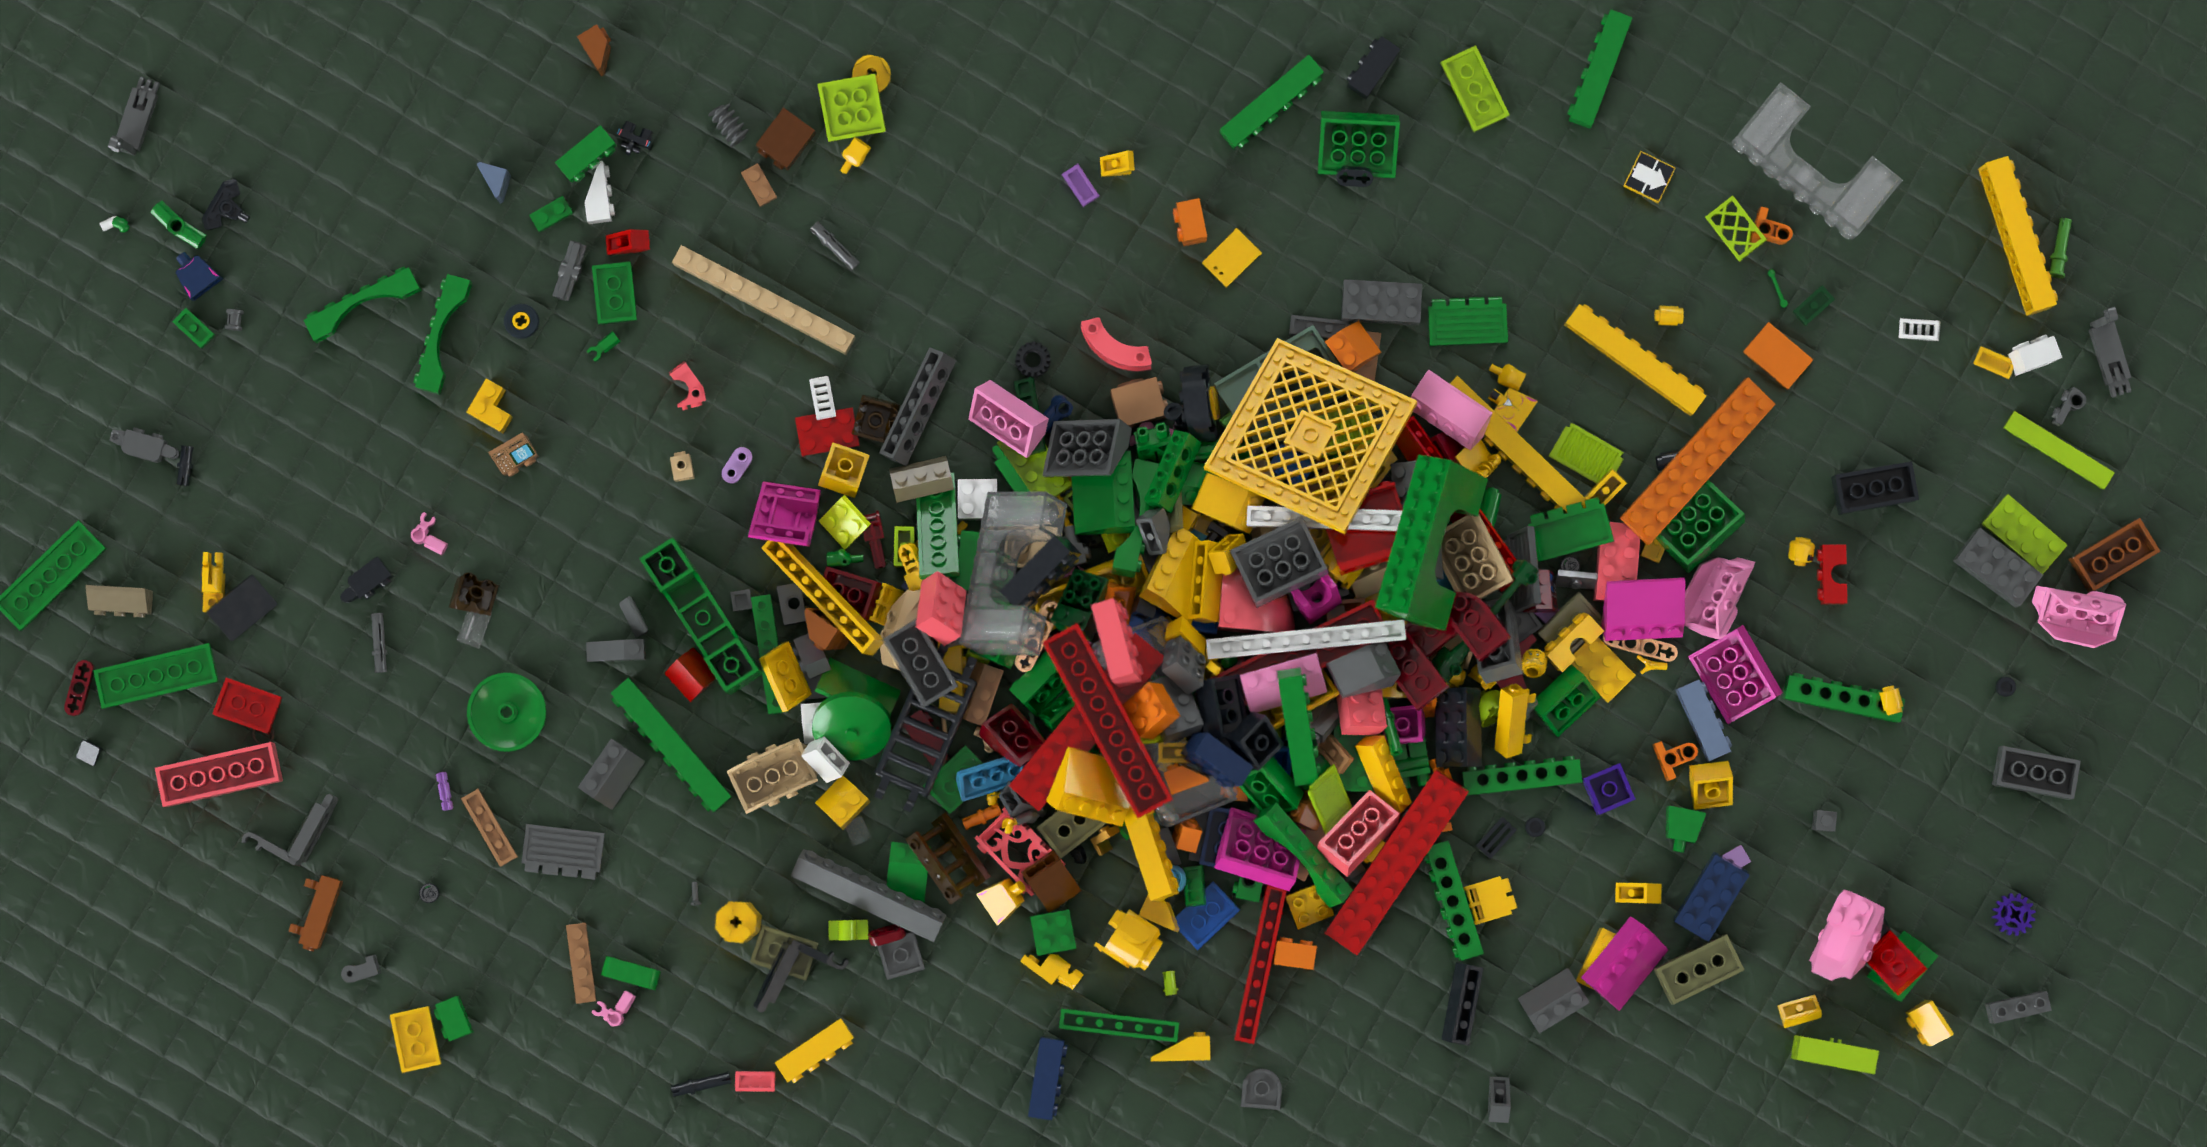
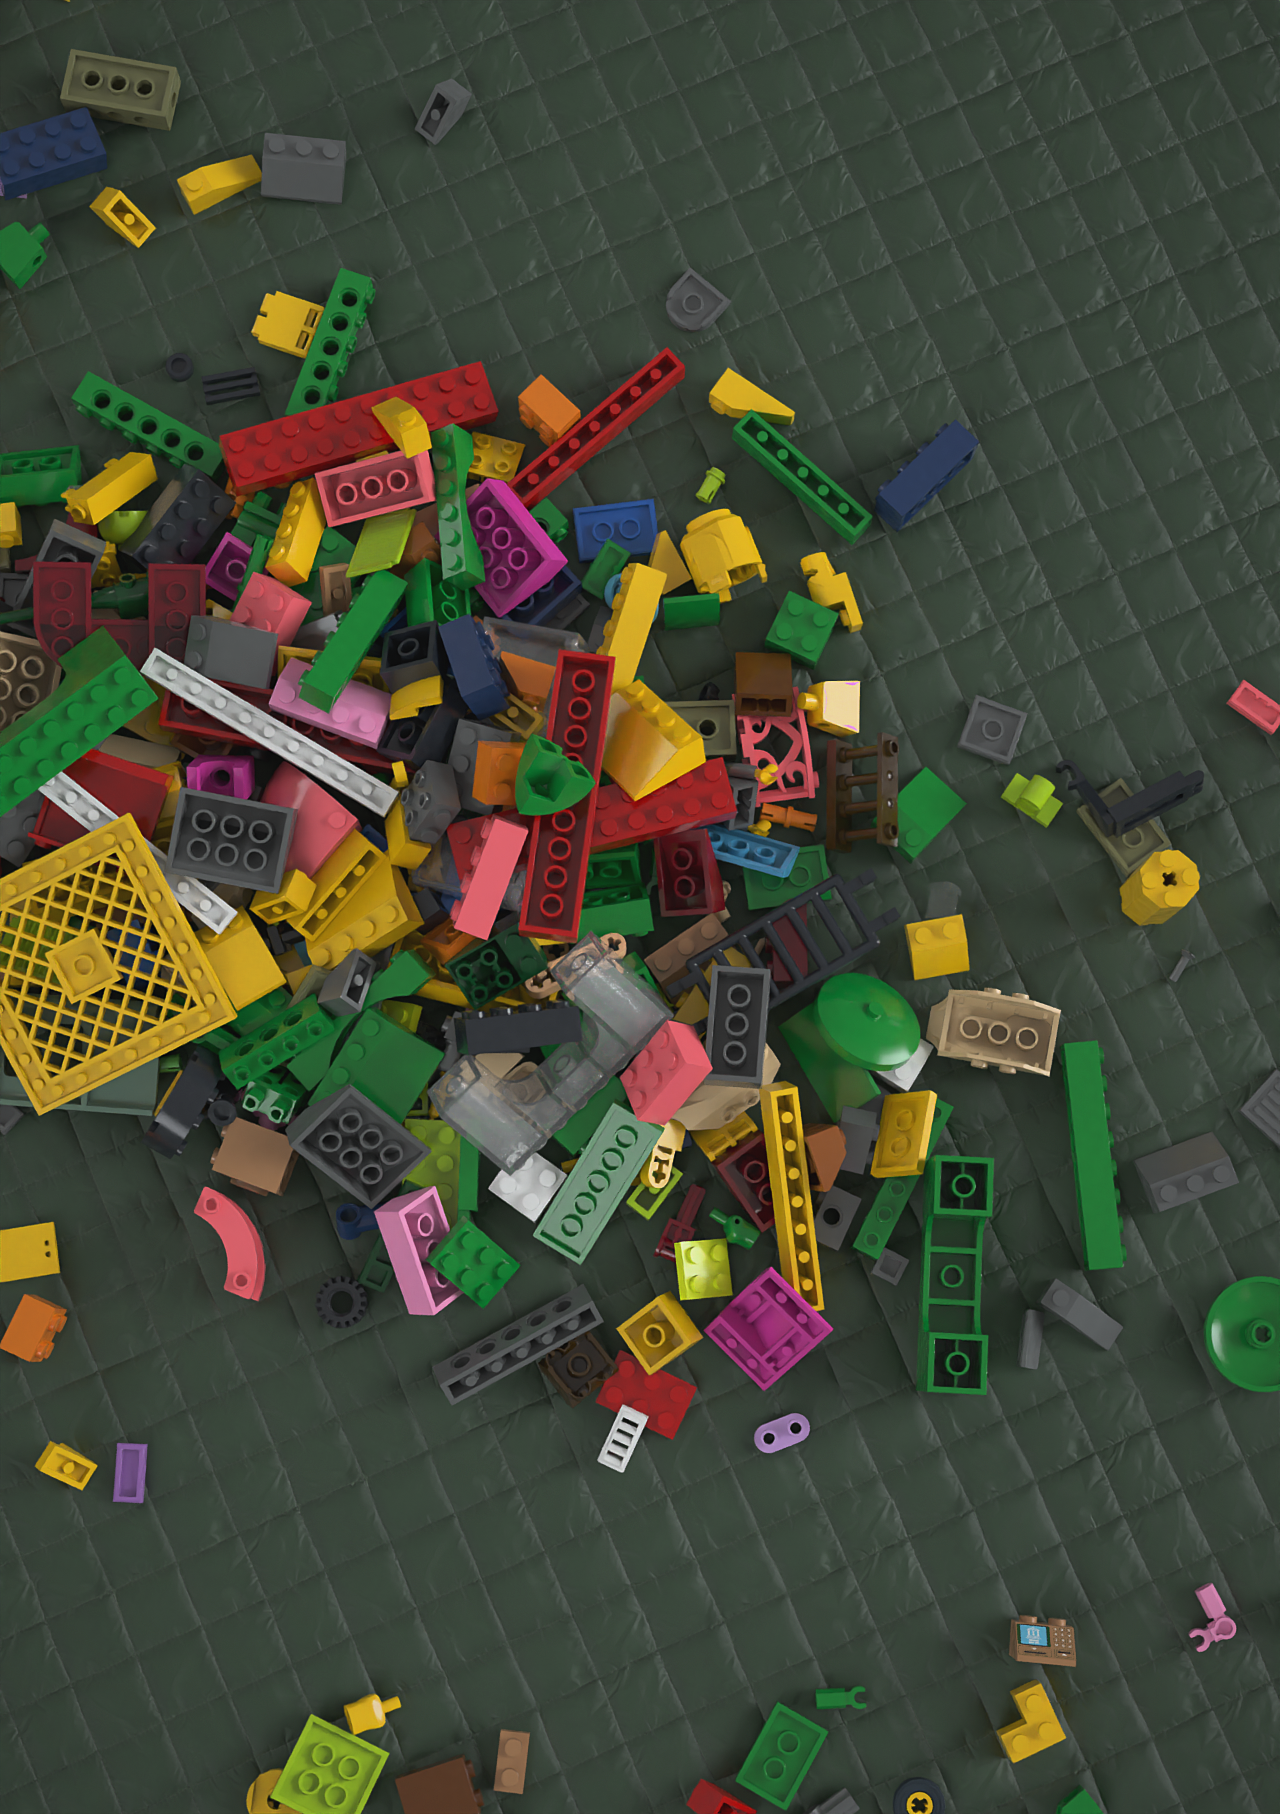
camera: 140 degrees left, 5 degrees down
dark brown slope [448,572,499,616] -> none
clear slope [457,611,492,648] -> none
red slope [664,647,716,702] -> none
coral tile [668,361,706,410] -> none
tan brick [670,451,695,482] -> none
tan brick [672,245,855,355] -> none
yellow brick [775,1018,854,1083] -> none
dark grey brick [791,849,946,942] -> none
white brick [801,737,850,783] -> none
dark grey pin [810,221,860,271] -> none
dark red beam [868,924,906,946] -> none
dark tan slope [889,456,954,502] -> none
pearl gold bracket [1090,825,1120,856] -> none
orange brick [1172,815,1202,853] -> none
black brick [1441,962,1484,1046] -> none
yellow head [1522,649,1548,678] -> none
dark pink slope [1581,916,1668,1011] -> none
dark purple brick [1582,763,1636,815] -> none
none -> yellow slope [371,397,432,459]
none -> yellow slope [389,675,444,720]
none -> green plate [425,1216,521,1309]
none -> green brick [515,734,596,815]
none -> green slope [663,593,720,630]

